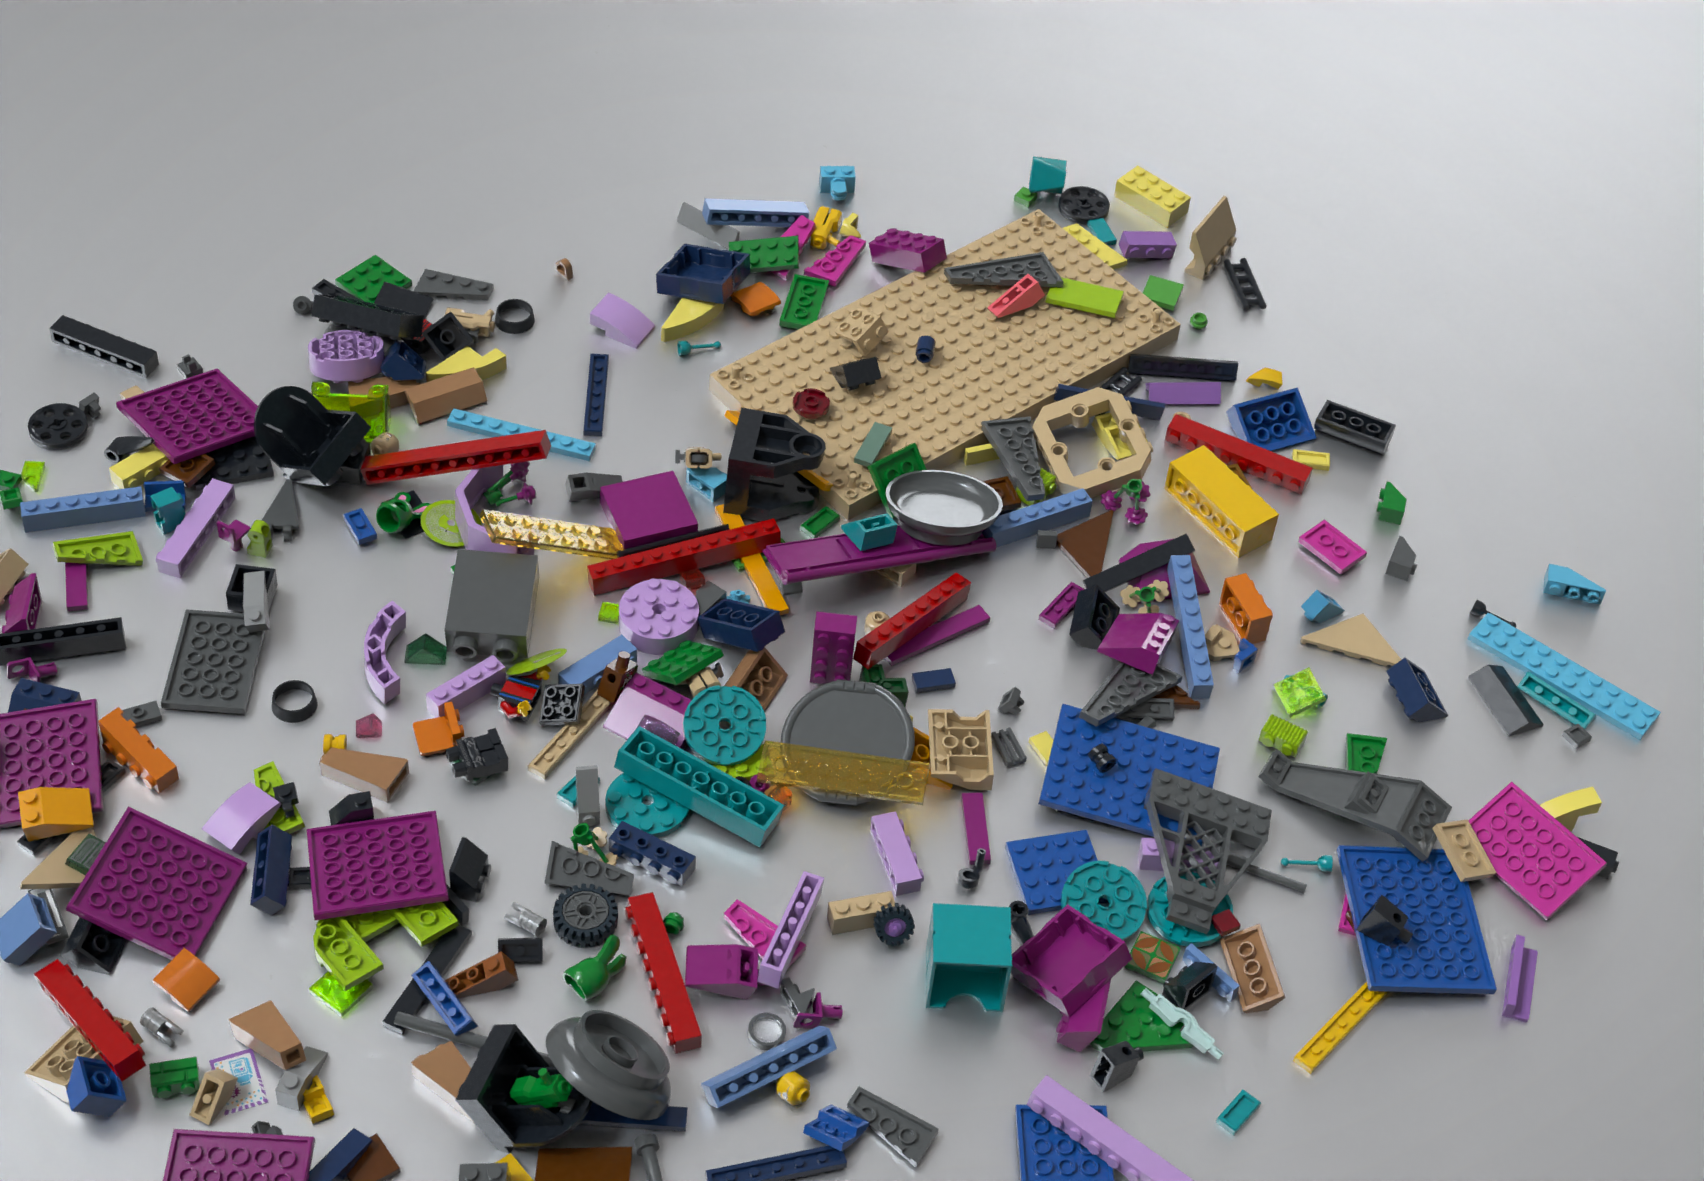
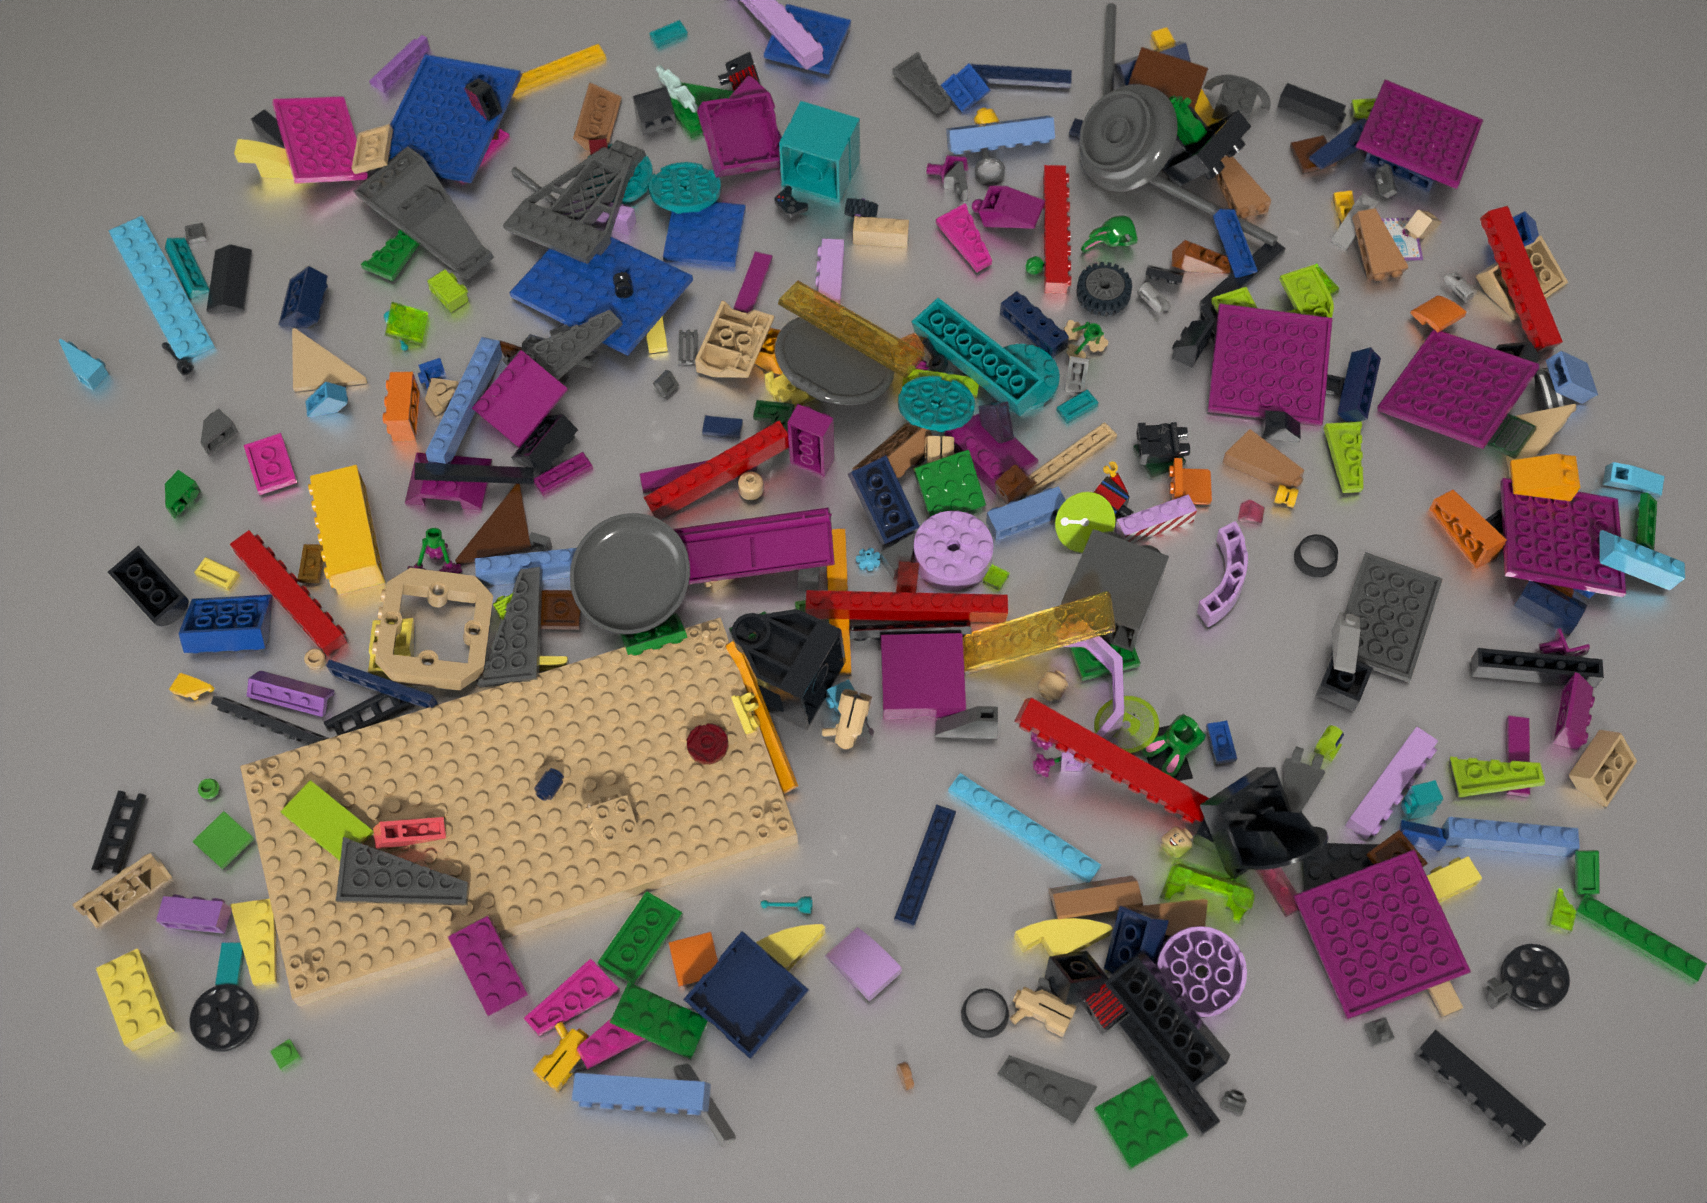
camera: 155 degrees left, 15 degrees up
black piece [104,436,155,463] -> none
dark grey plate [122,701,162,728] -> none
green brick [149,1057,200,1098] -> none
lavender slope [202,782,281,855] -> none
magenta bracket [216,520,250,551] -> none
black plate [273,782,299,819] -> none
black sticker [374,281,434,319] -> none
clear green slope [404,633,447,665] -> none
black tile [539,684,585,726] -> none
dark grey wing [544,841,634,897] -> none
lavender brick [757,871,824,989] -> none
medium azure brick [819,166,856,201] -> none
black slope [830,357,881,390] -> none
light yellow plate [840,213,861,238] -> none
teal slope [841,513,898,551] -> none
sand green tile [854,422,892,467] -> none
black plate [957,848,986,889] -> none
black piece [1009,901,1034,946] -> none
teal piece [1028,156,1067,194] -> none
tan plant [1120,580,1169,614] -> none
tile [1124,931,1181,984] -> none
medium blue plate [1182,943,1240,1002] -> none
teal hinge [1281,855,1333,872] -> none

